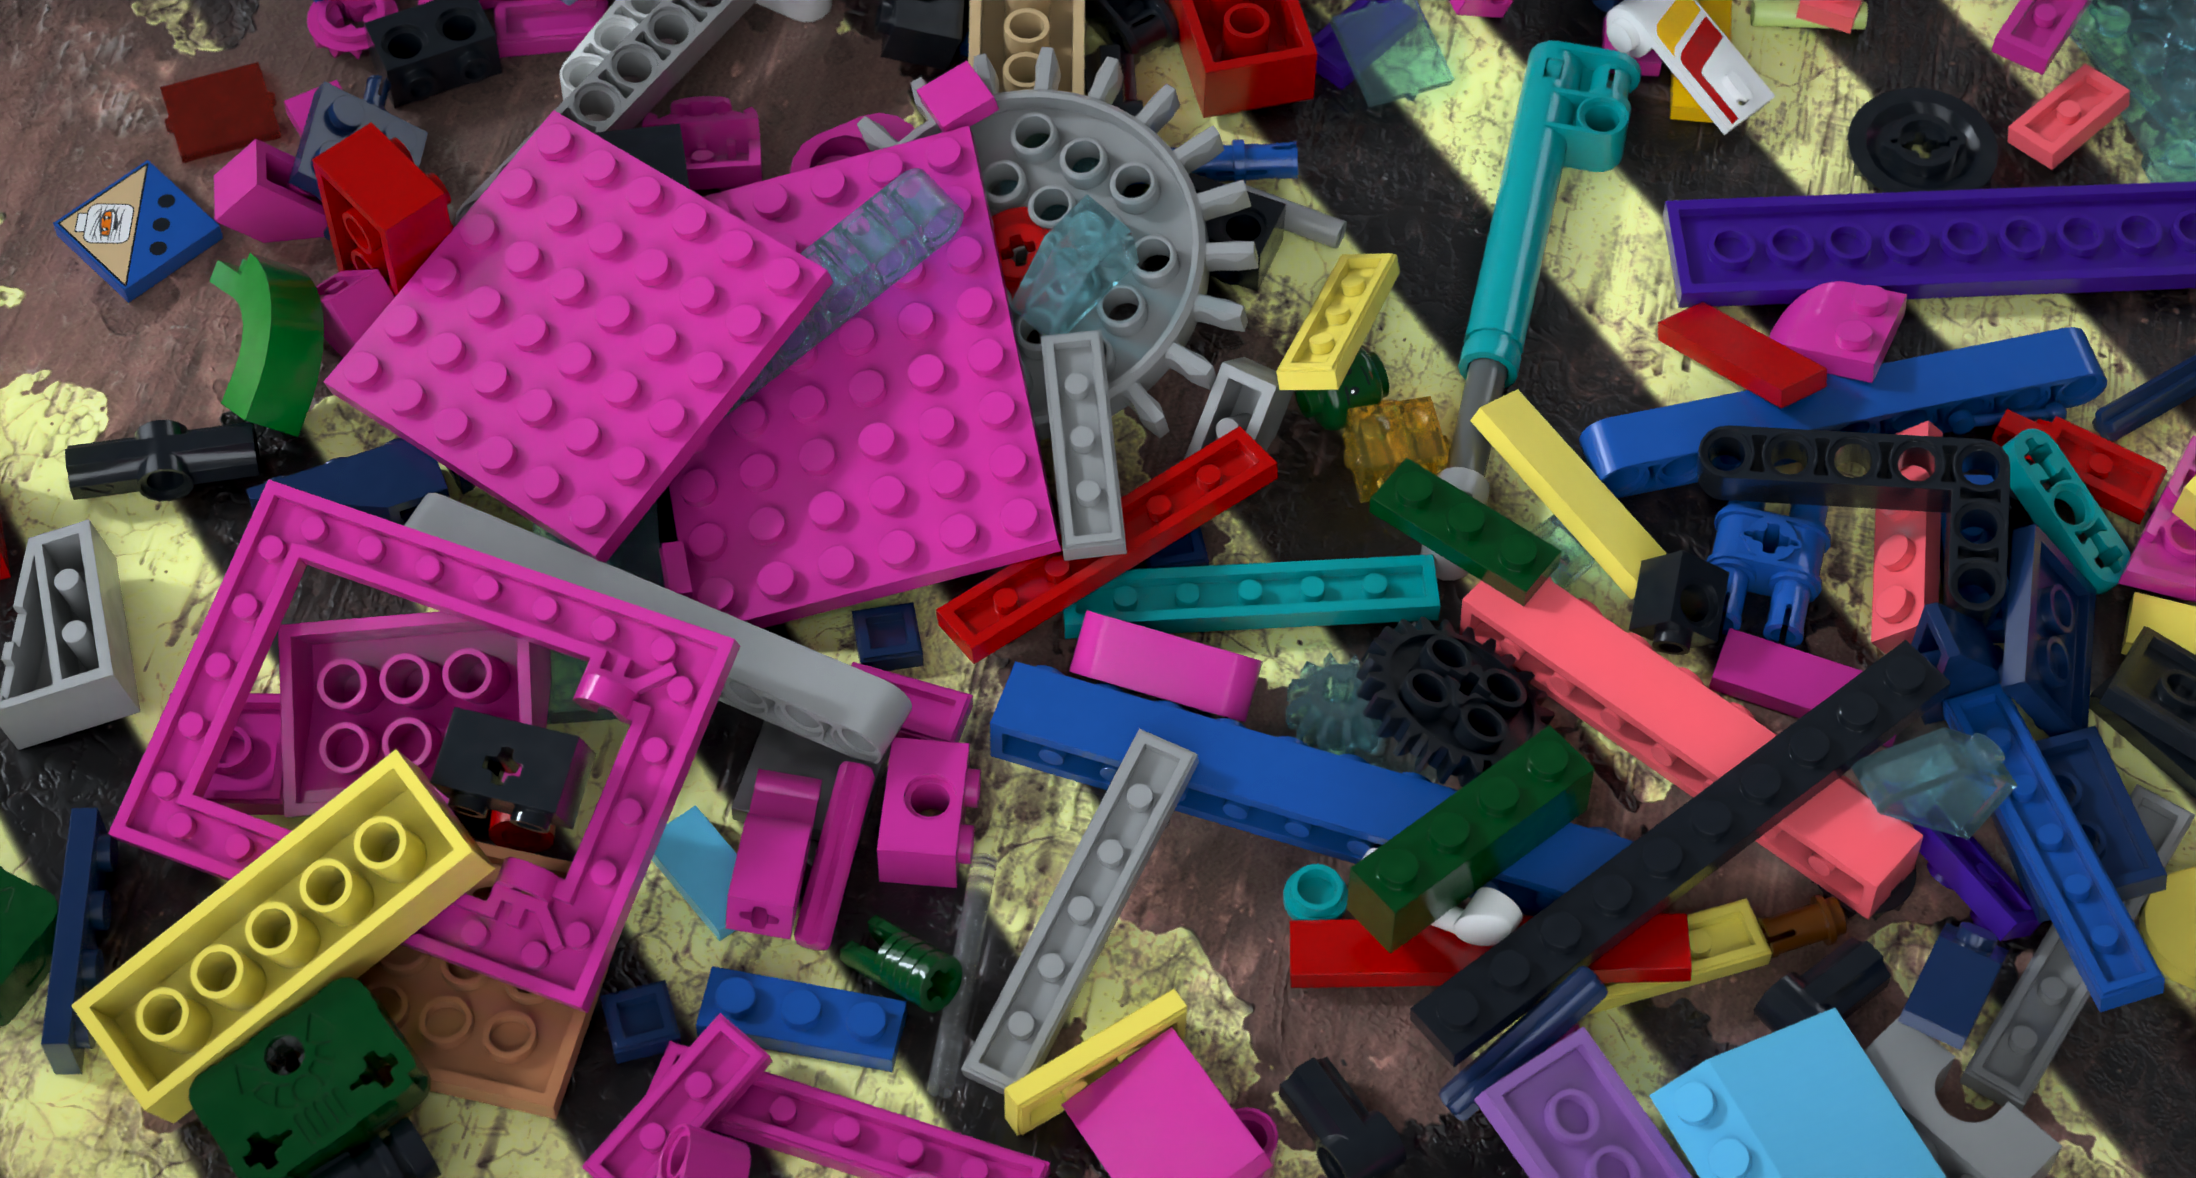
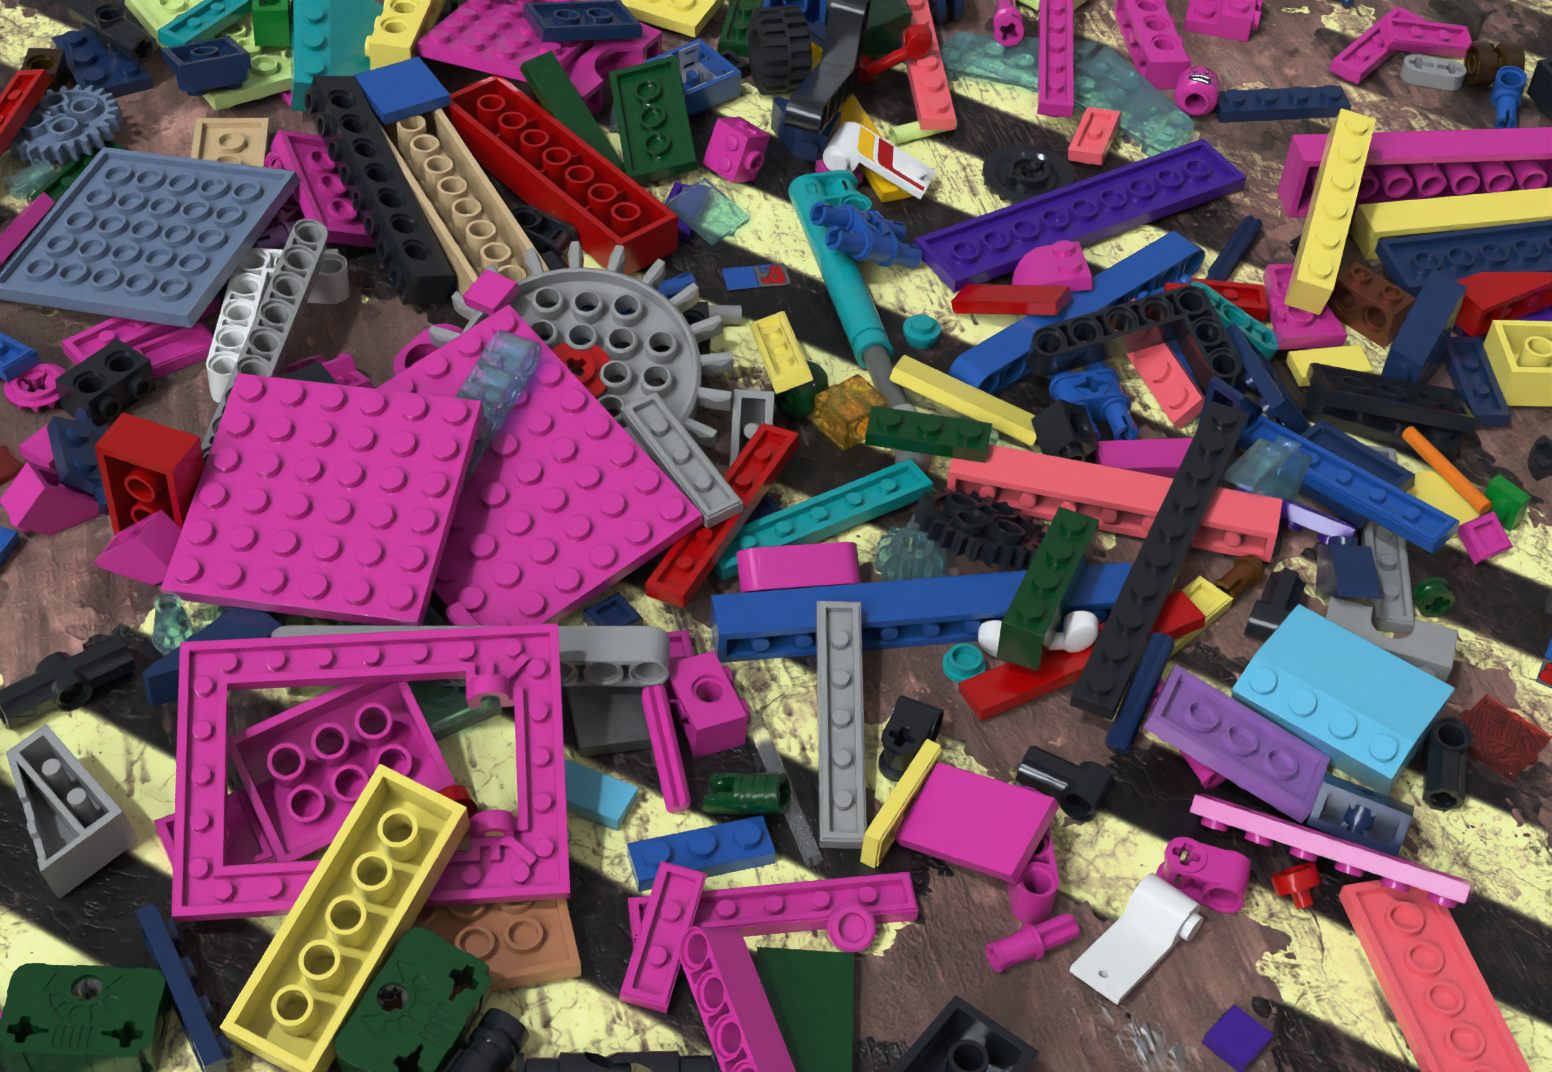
camera: 30 degrees left, 10 degrees down
green arch [209,253,324,437] -> none
black brick [430,707,596,833] -> none
dark blue tile [600,980,682,1064] -> none
dark pink piece [725,769,822,940] -> none
clear light blue slope [1010,194,1139,336] -> none
none -> clear light blue cone [152,593,197,656]
none -> sticker [722,263,791,290]
none -> blue pin [809,201,923,269]
none -> black piece [878,695,944,782]
none -> teal plate [903,314,941,349]
none -> dark green bush [1412,577,1456,617]

